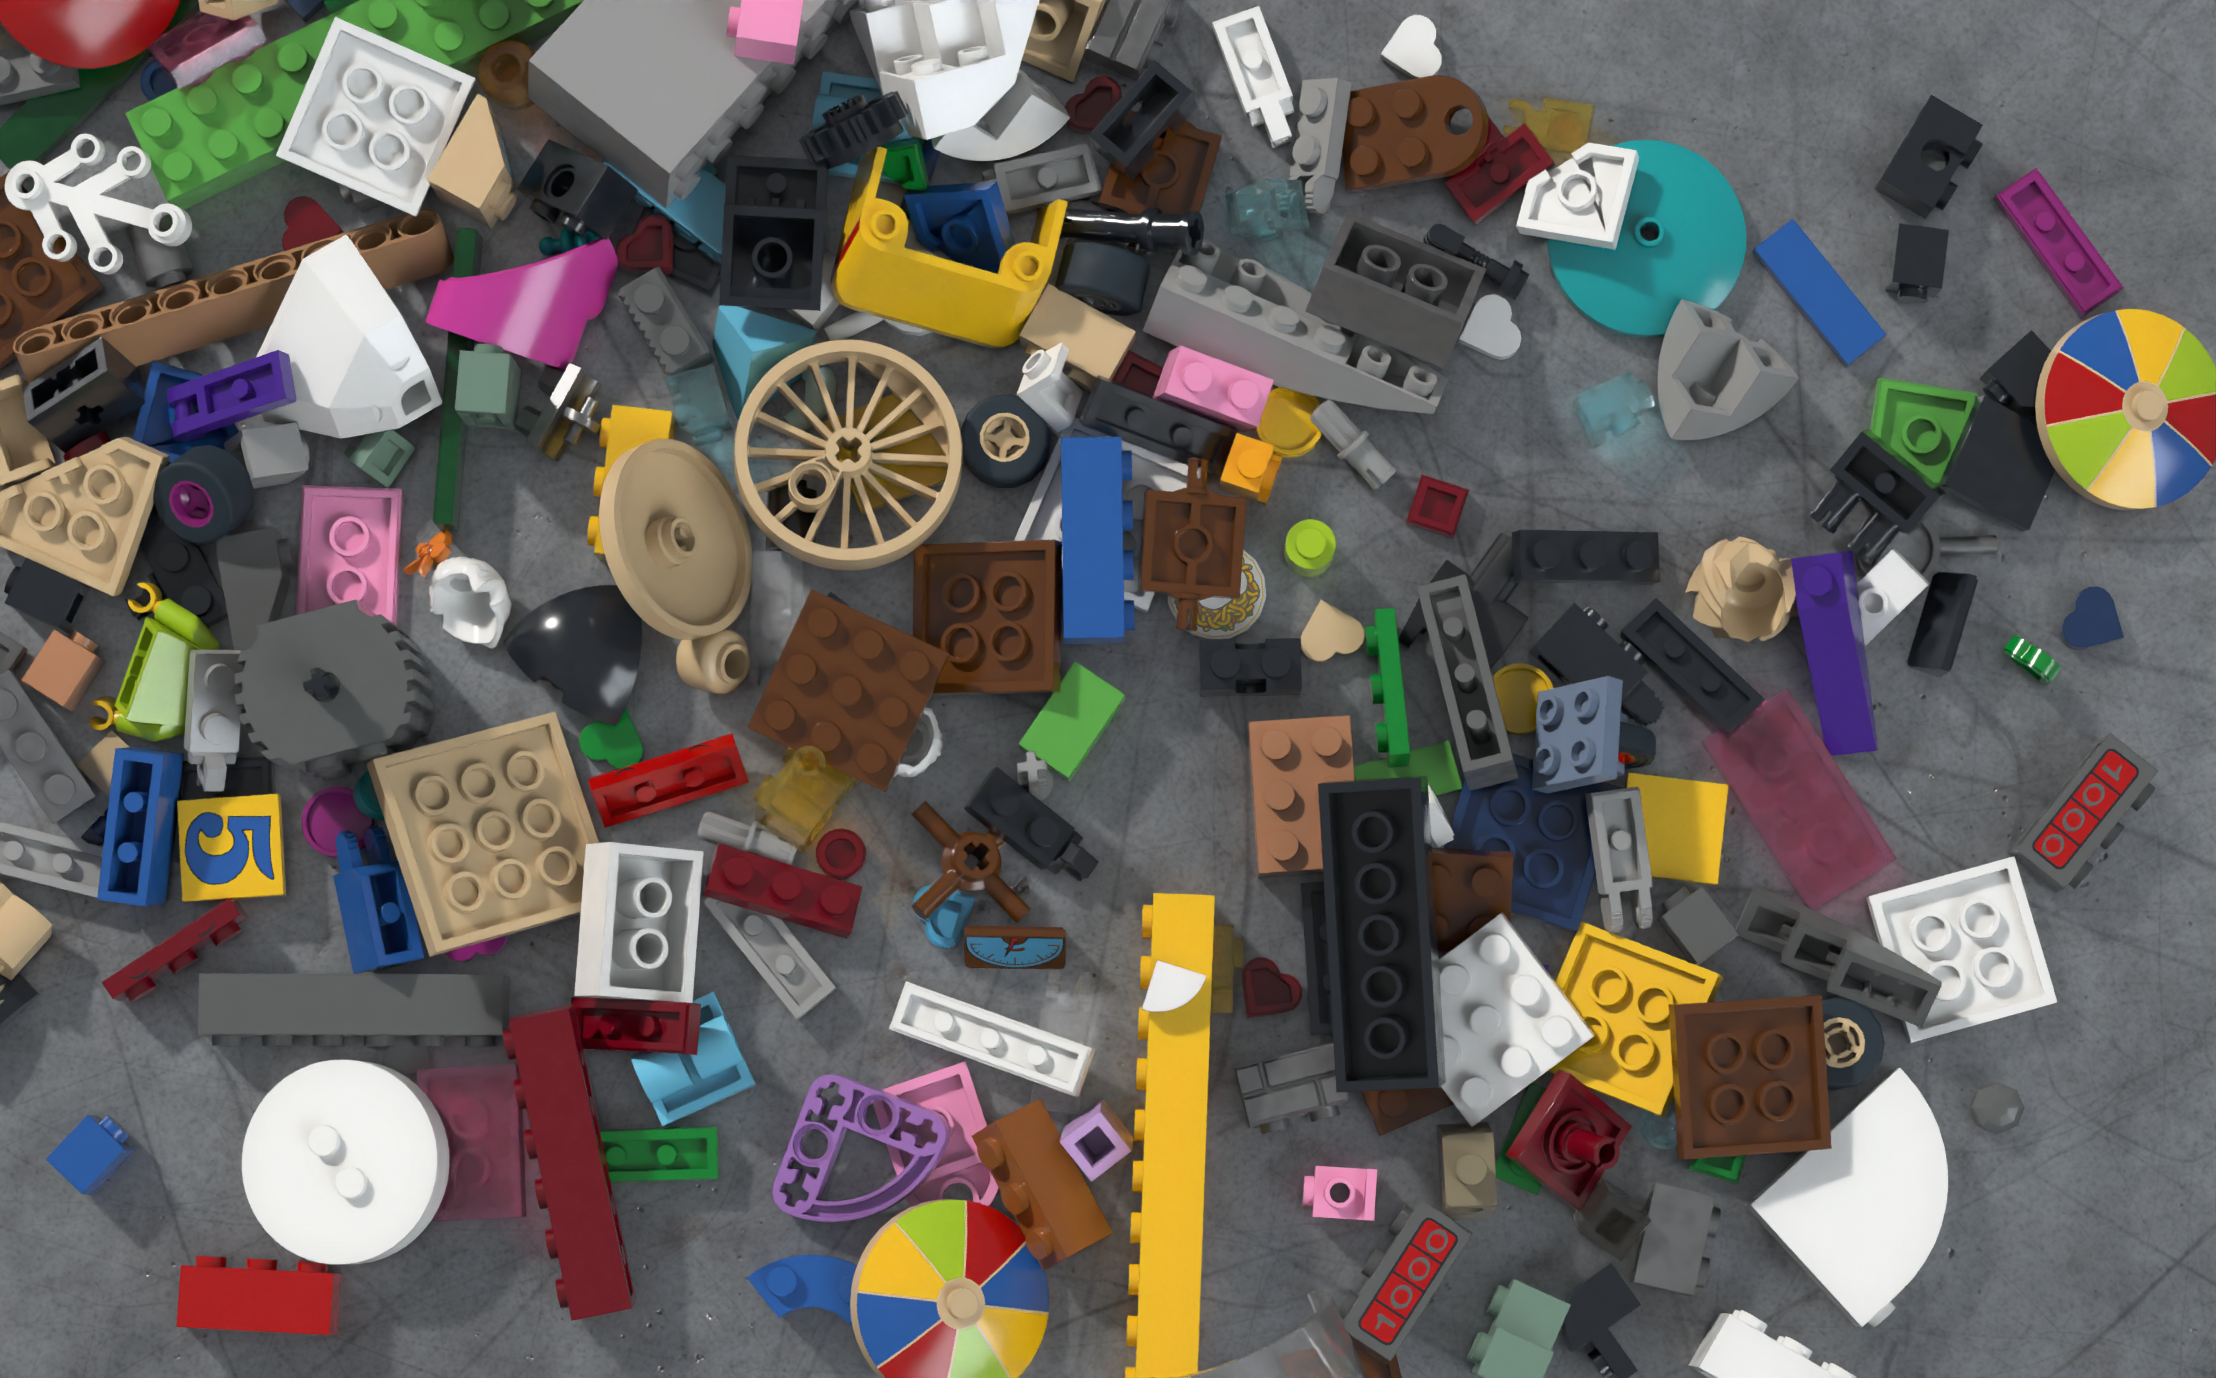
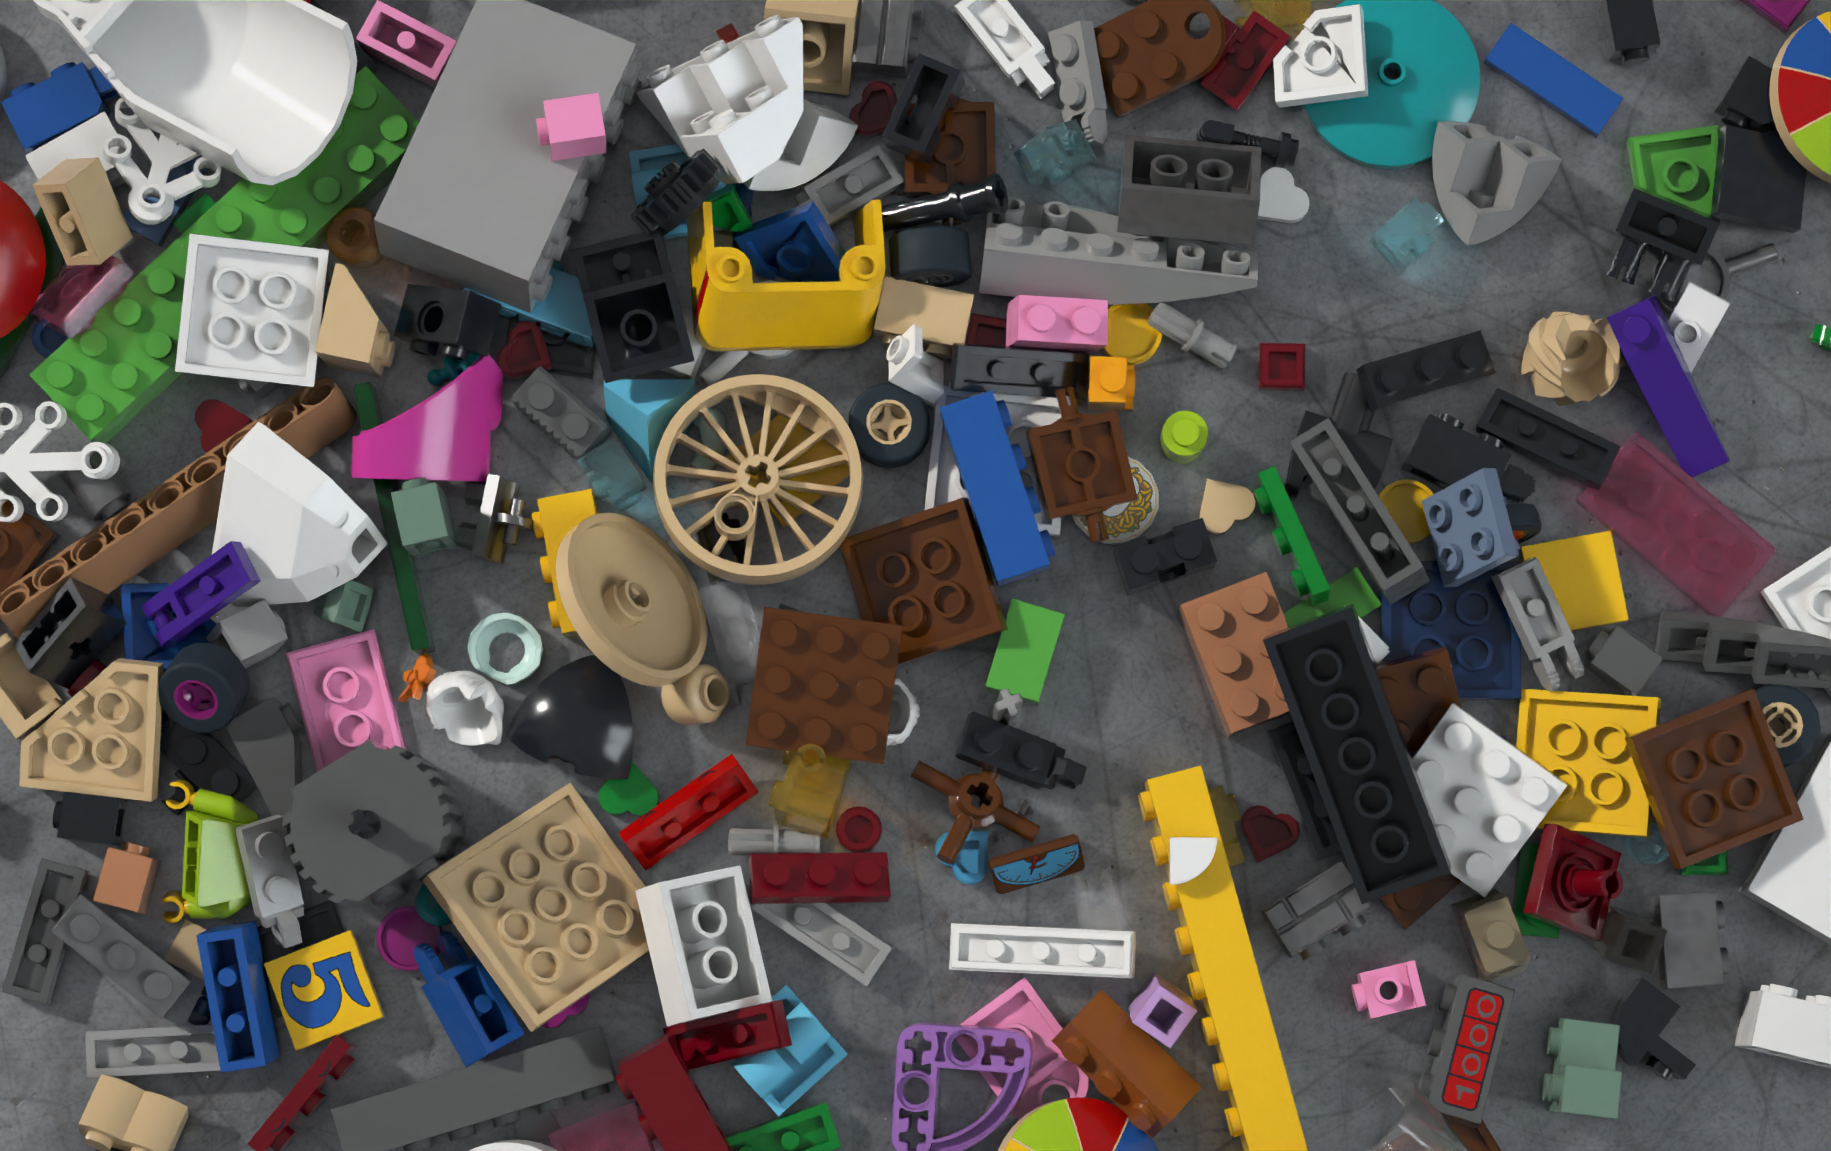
camera: 15 degrees left, 0 degrees up
black slope [1907,572,1978,677] -> none
none -> light aqua piece [468,613,543,685]

